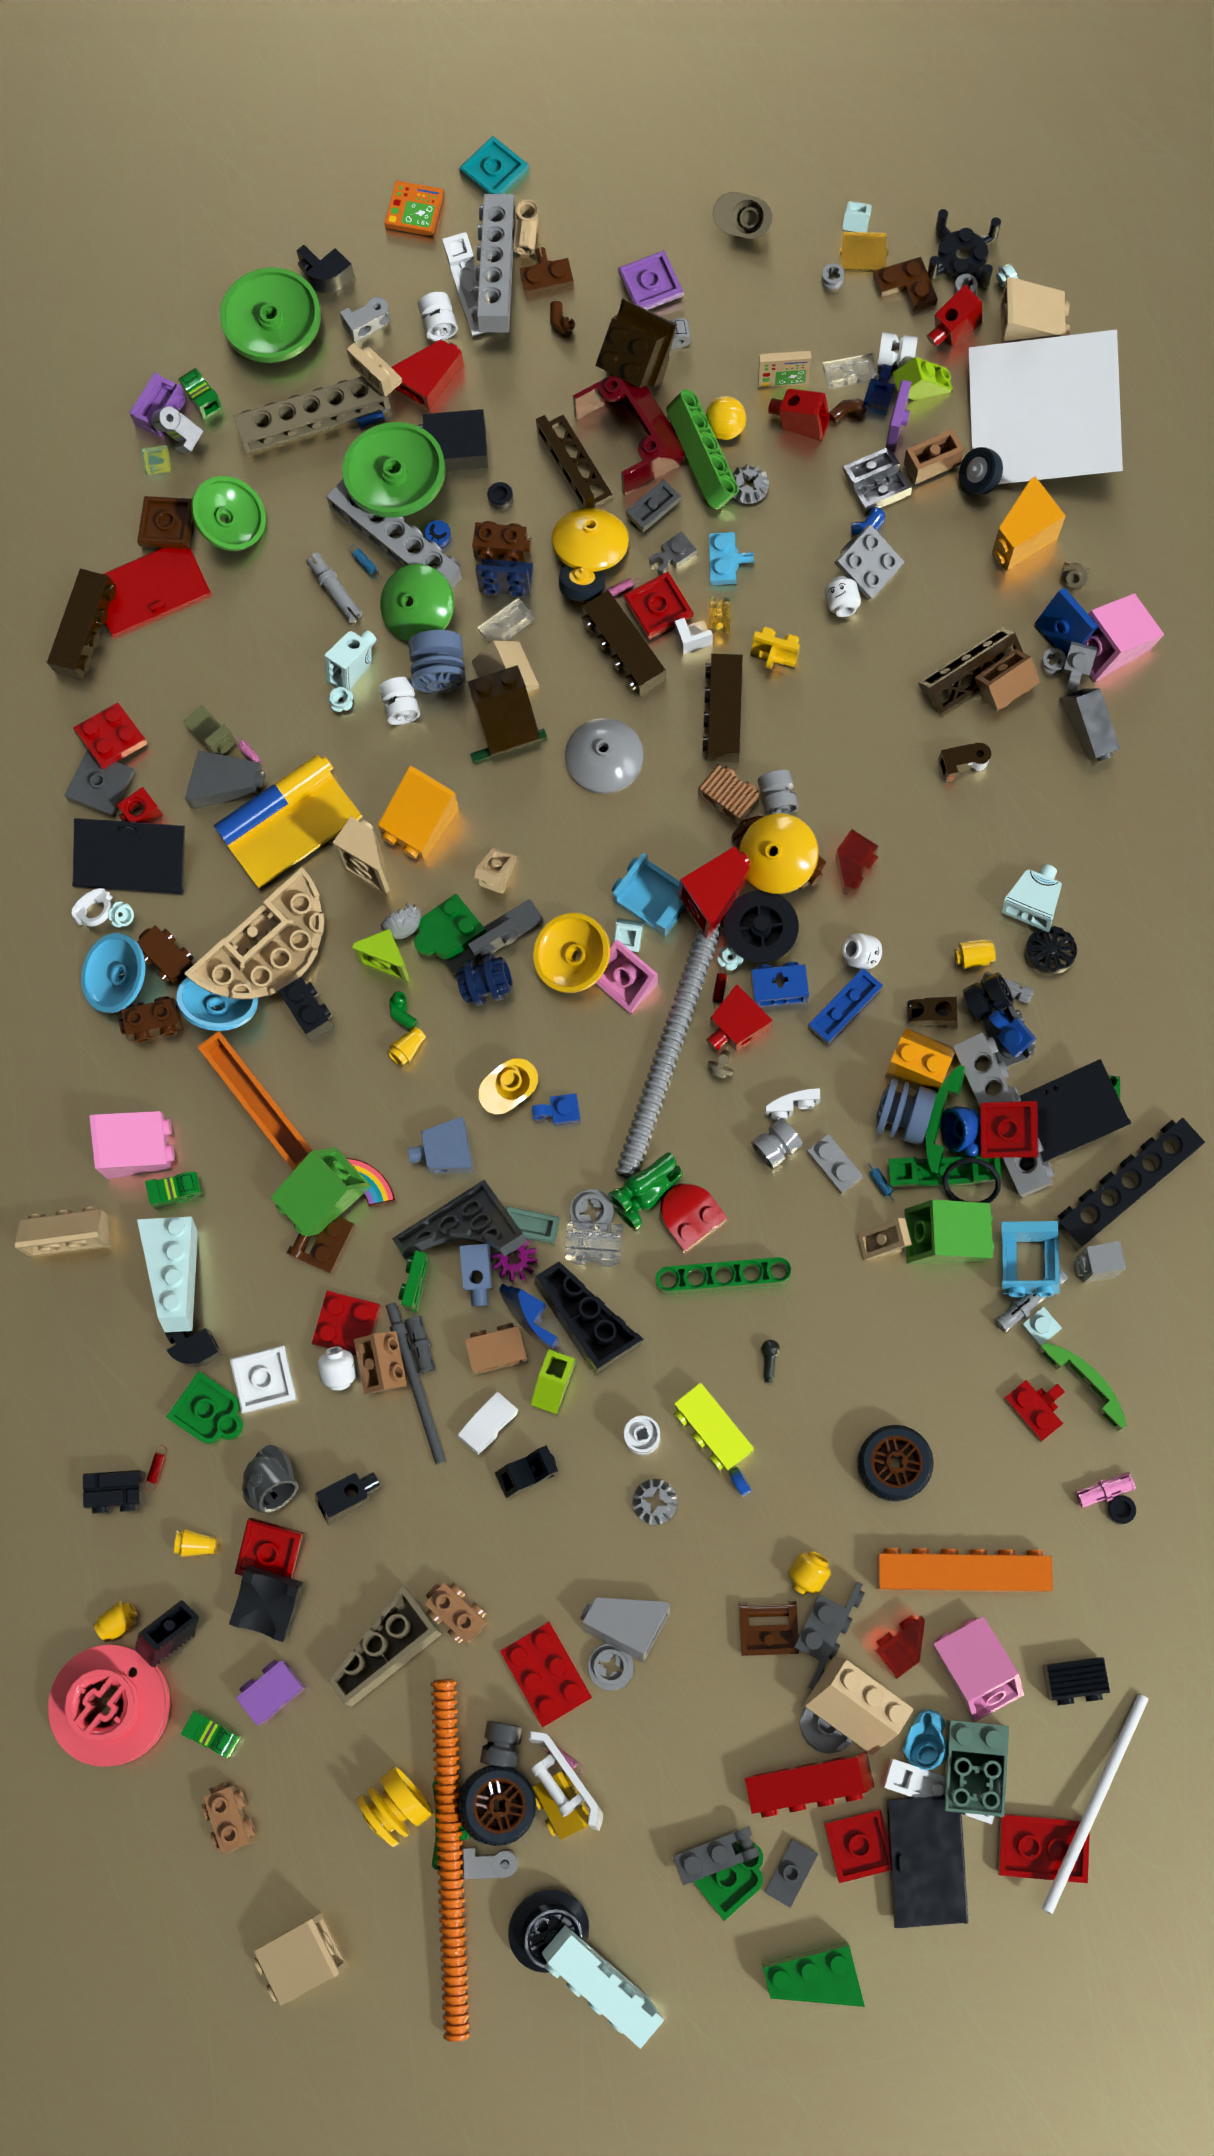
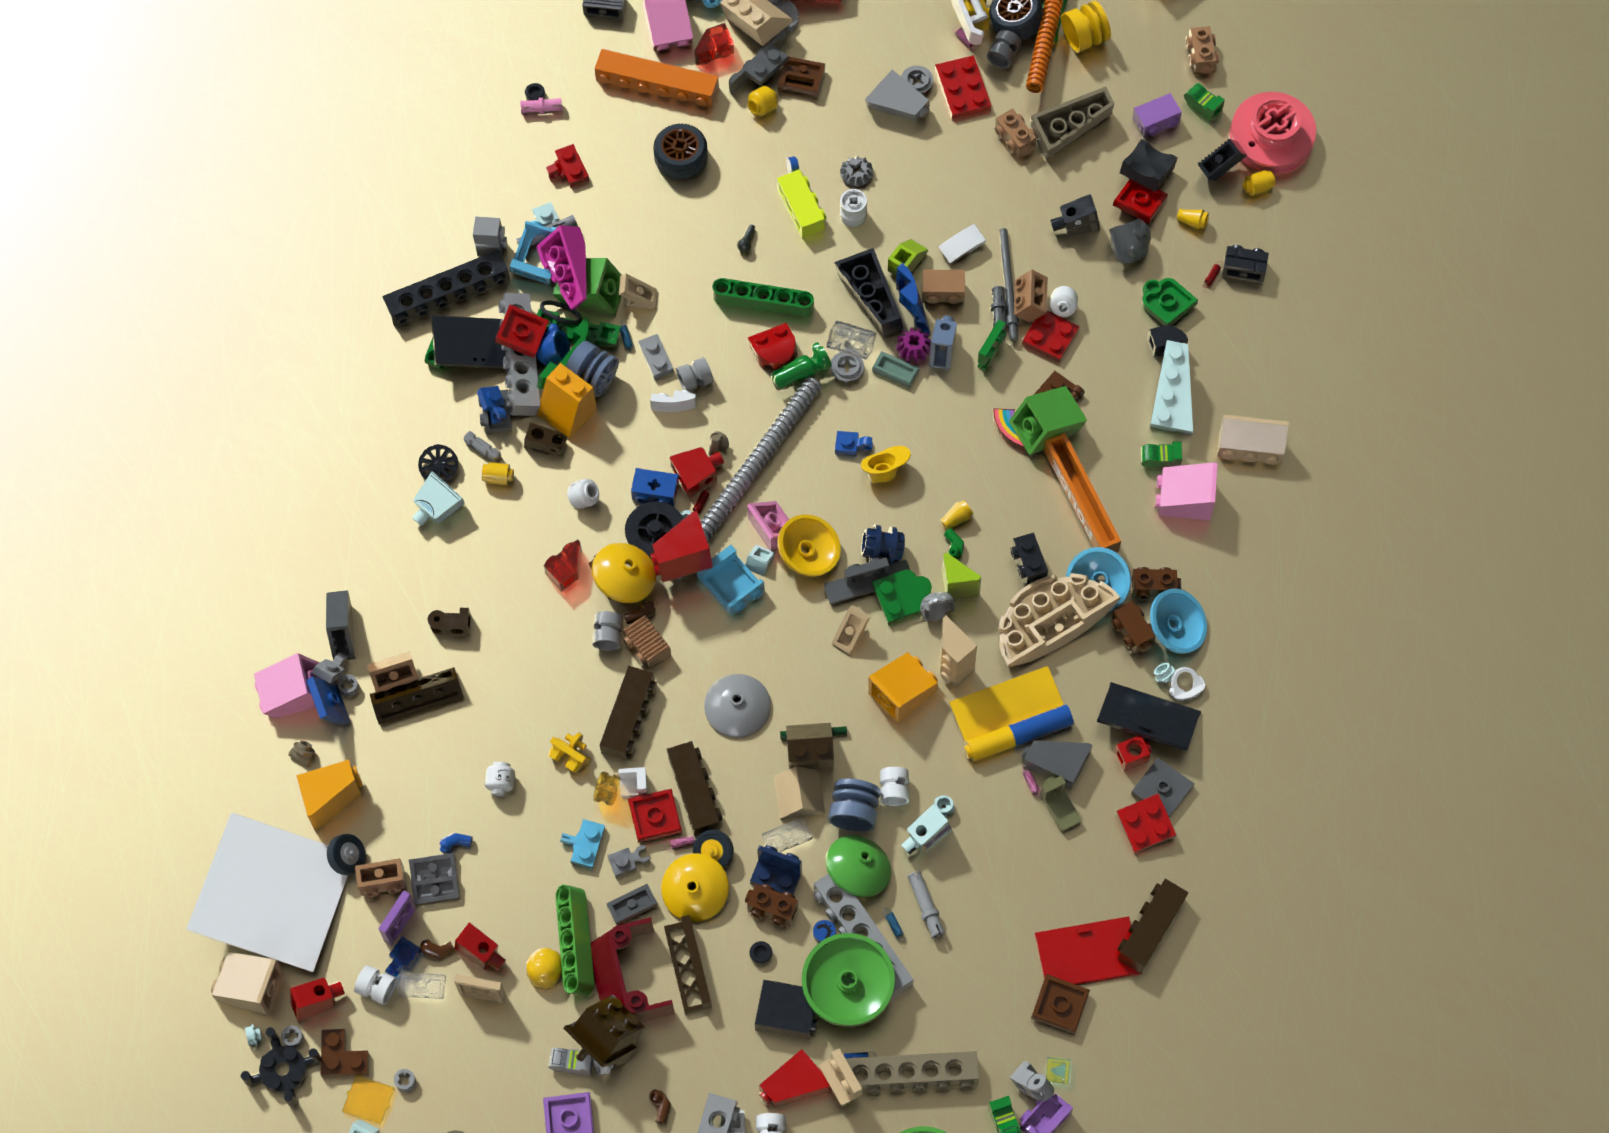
camera: 170 degrees left, 10 degrees down
bright green dish [191,476,266,551] -> none
white tile [230,1345,297,1414] -> none
dark grey plate [392,1180,528,1260] -> none
sand blue torso [408,1117,474,1174] -> none
black brick [495,1445,558,1498] -> none
light grey gear [732,464,769,504] -> none
blue plate [808,969,883,1045] -> none
light grey plate [834,525,905,600] -> none
lime slope [893,357,953,400] -> none
black wheel [963,972,1014,1020] -> none
bright green slope [1037,1343,1126,1431] -> none
none -> dark pink wedge [537,225,586,310]

